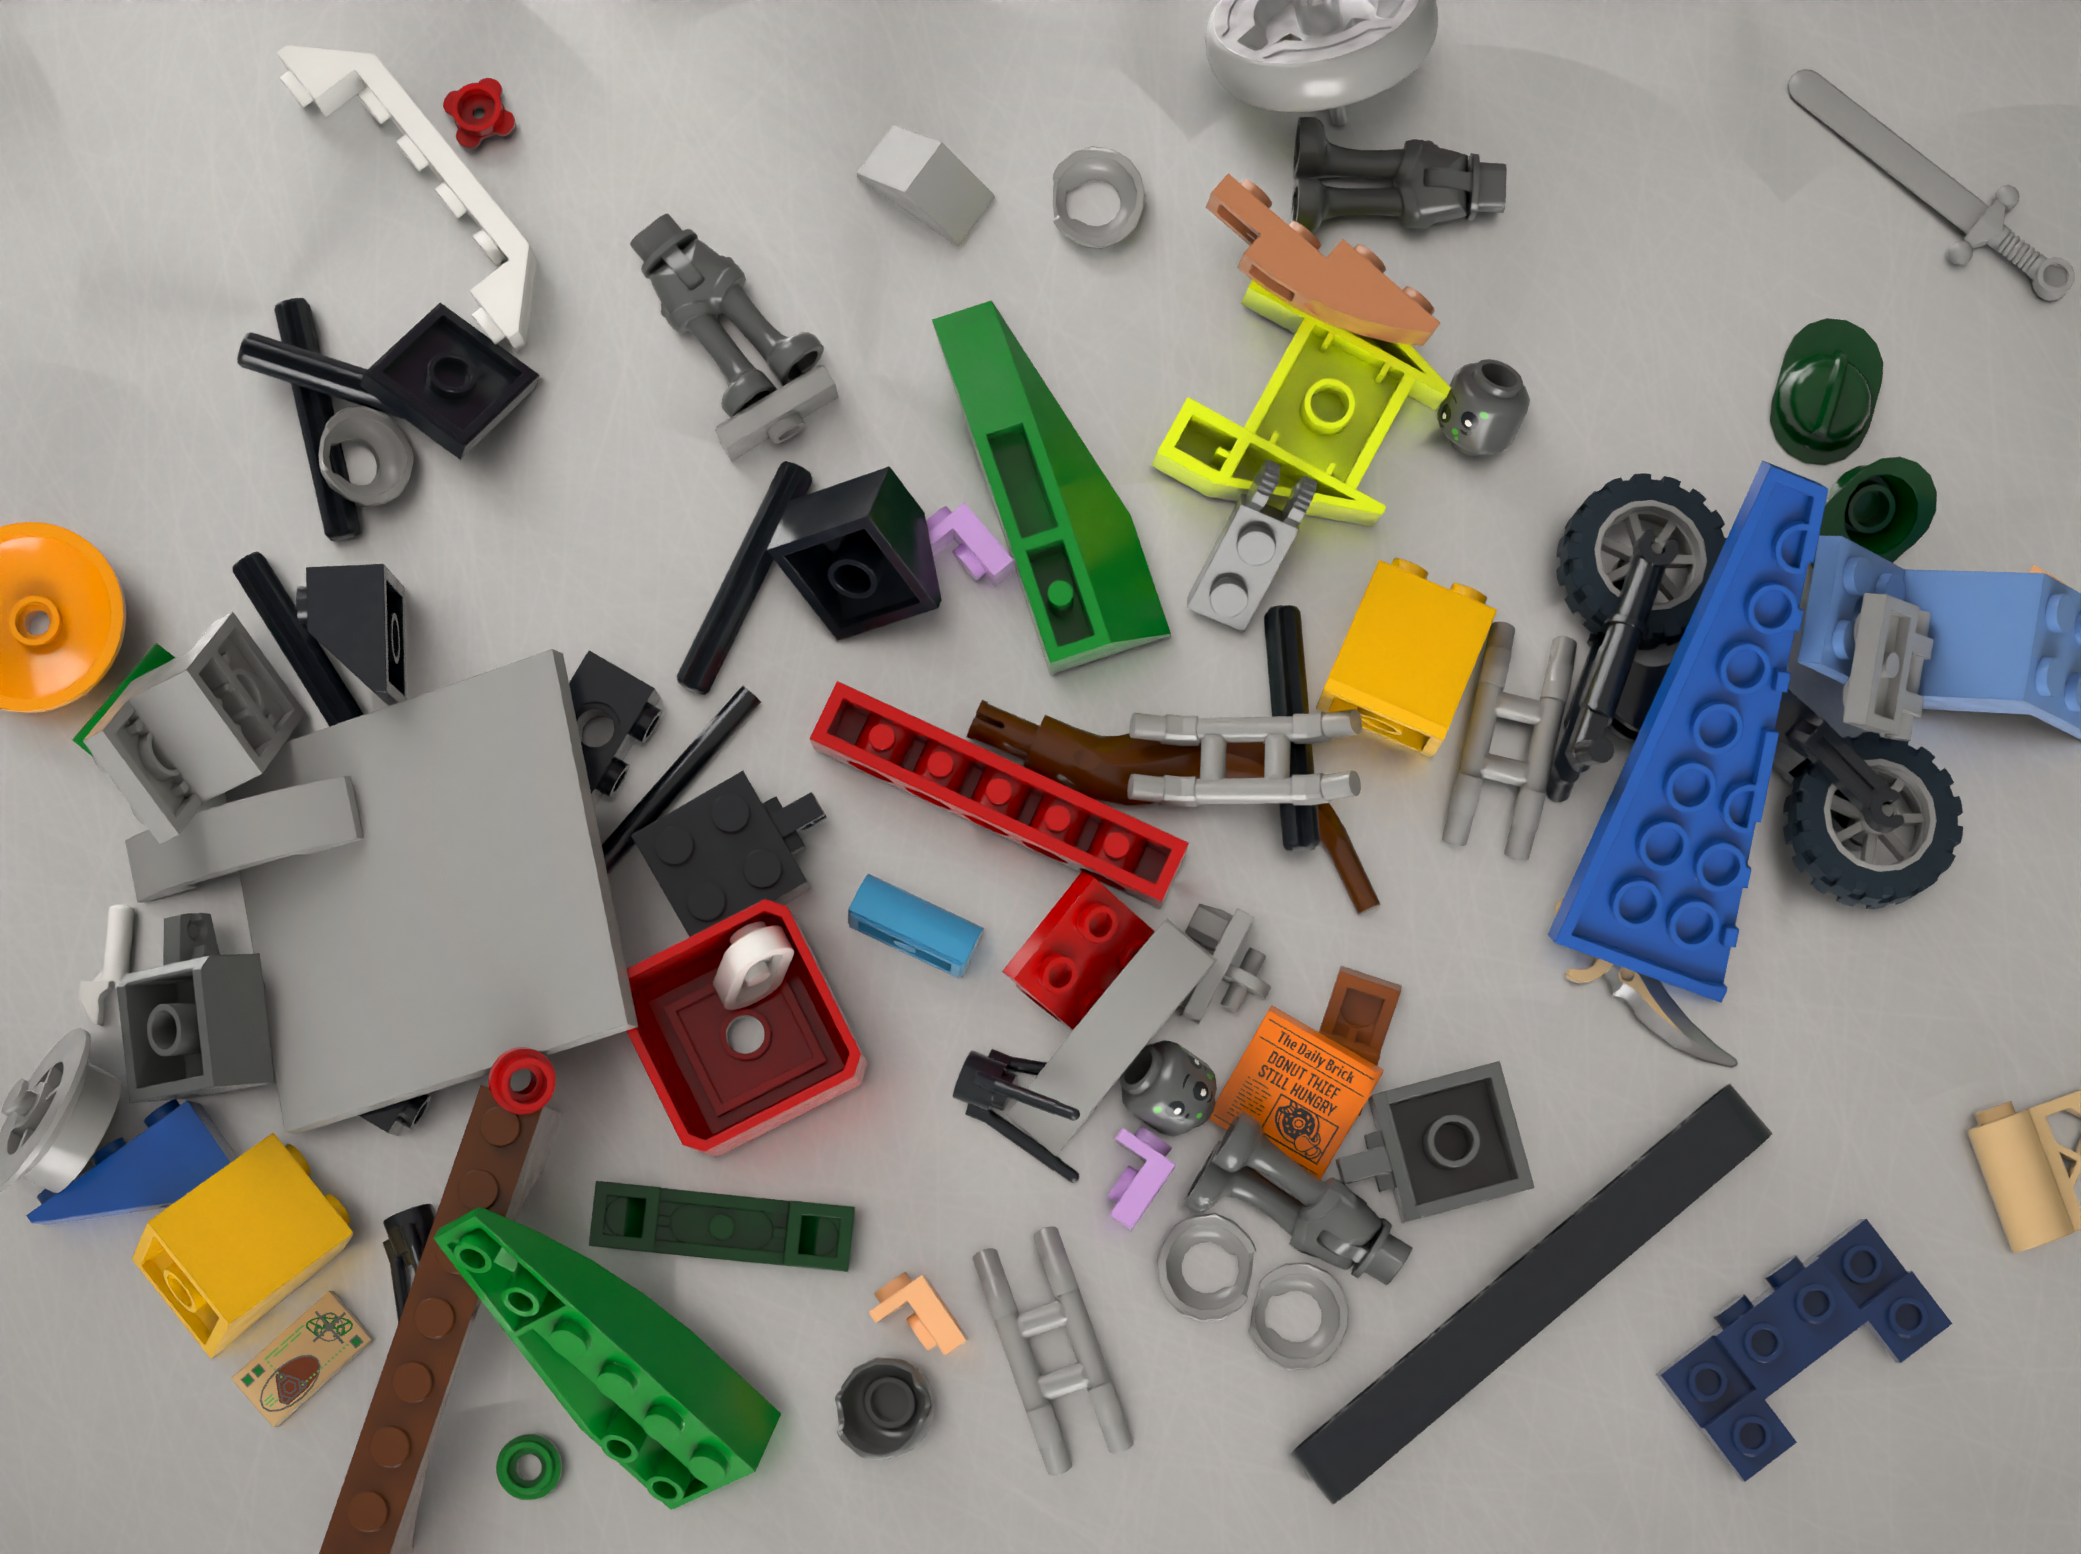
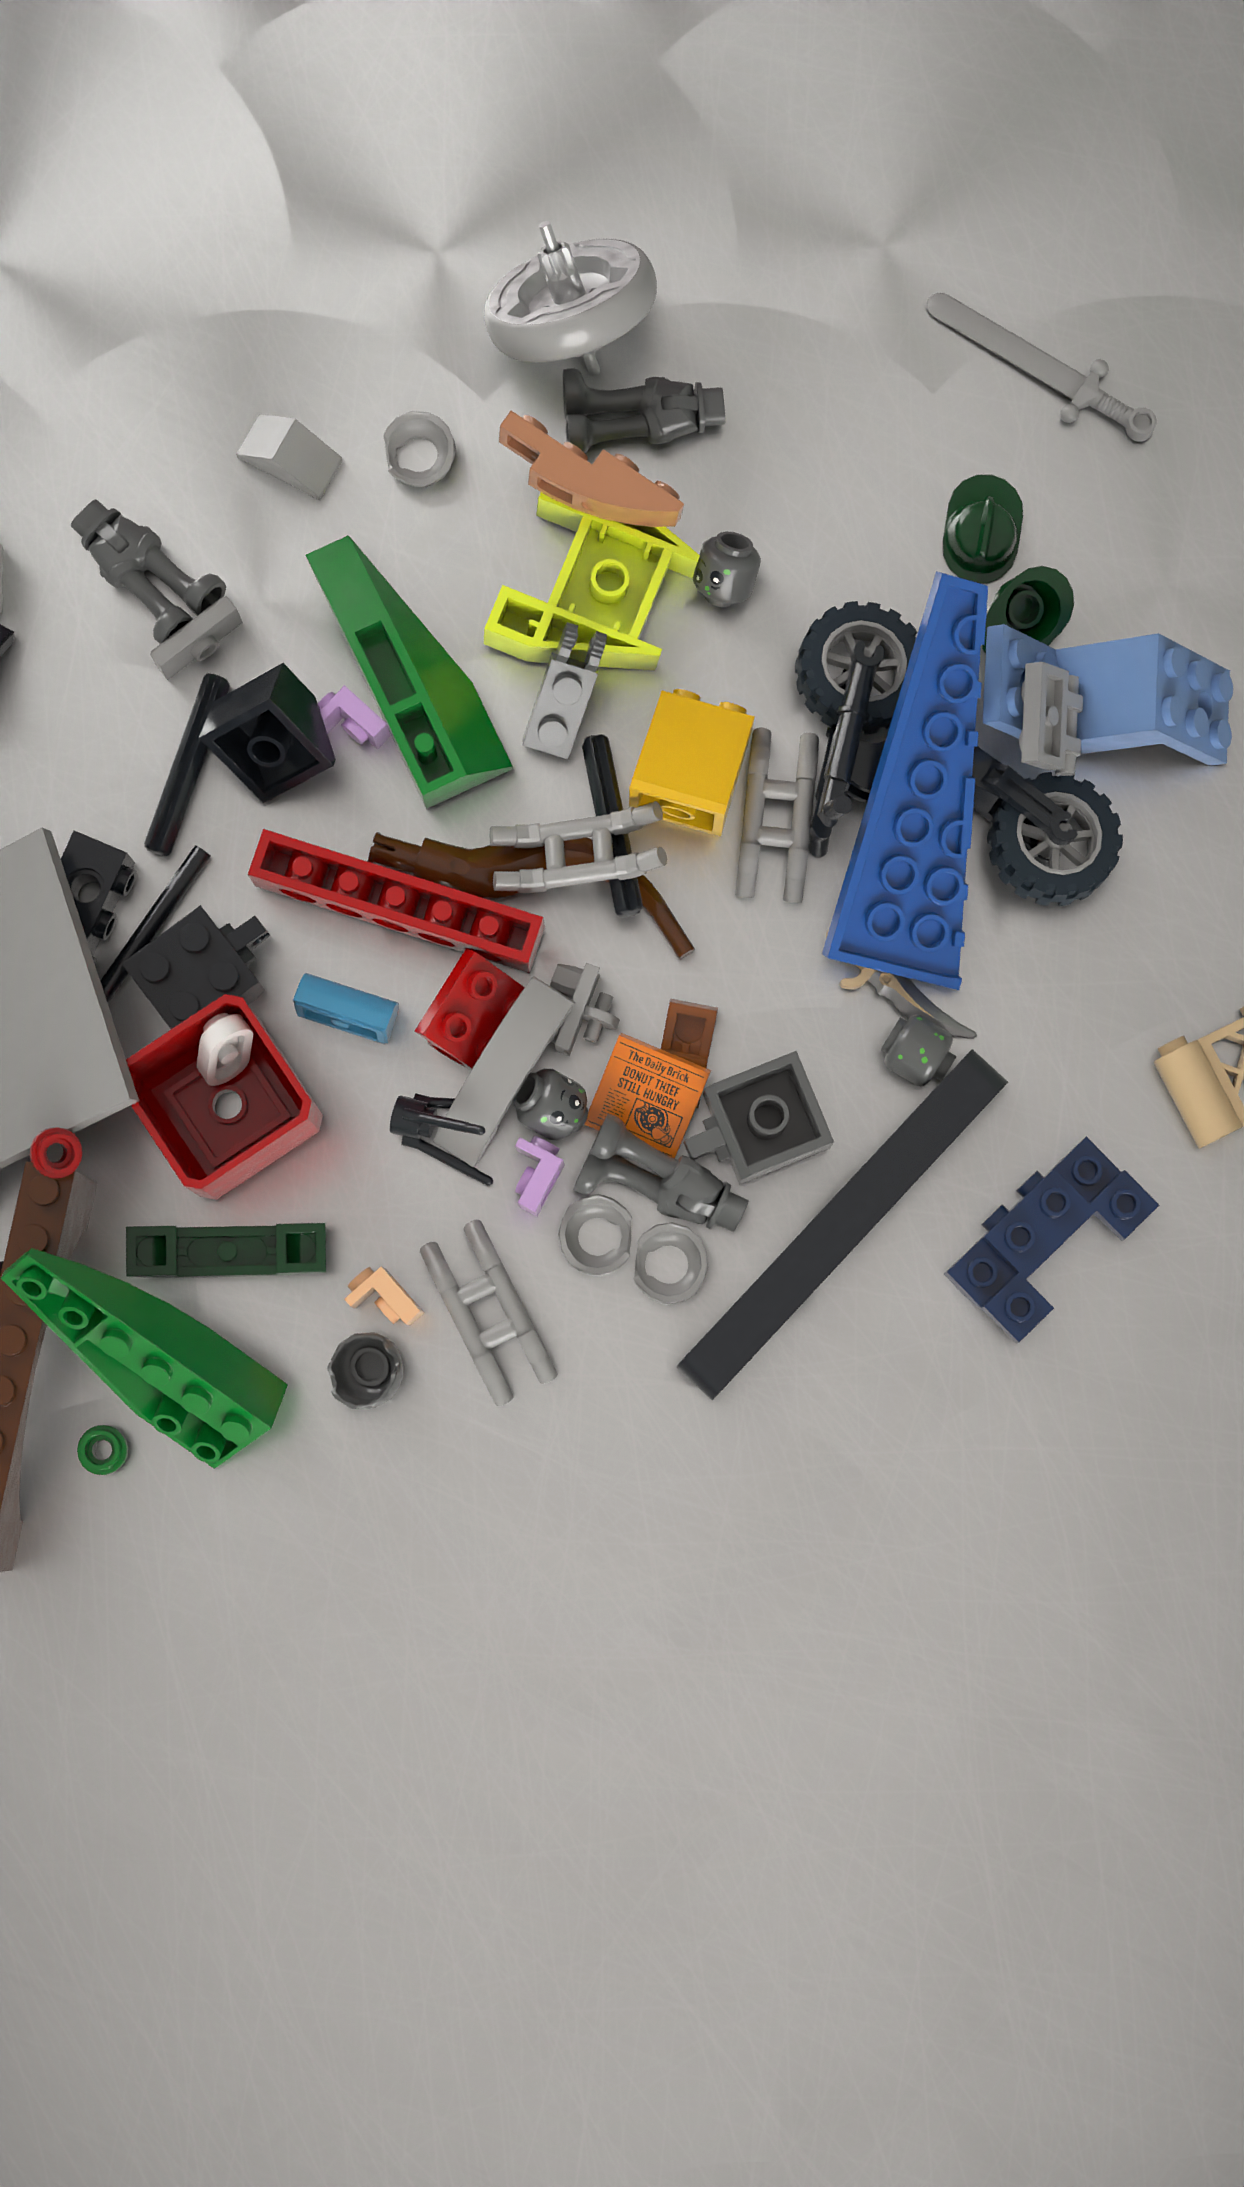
camera: 10 degrees left, 0 degrees up
none -> dark grey head [881,1014,957,1086]

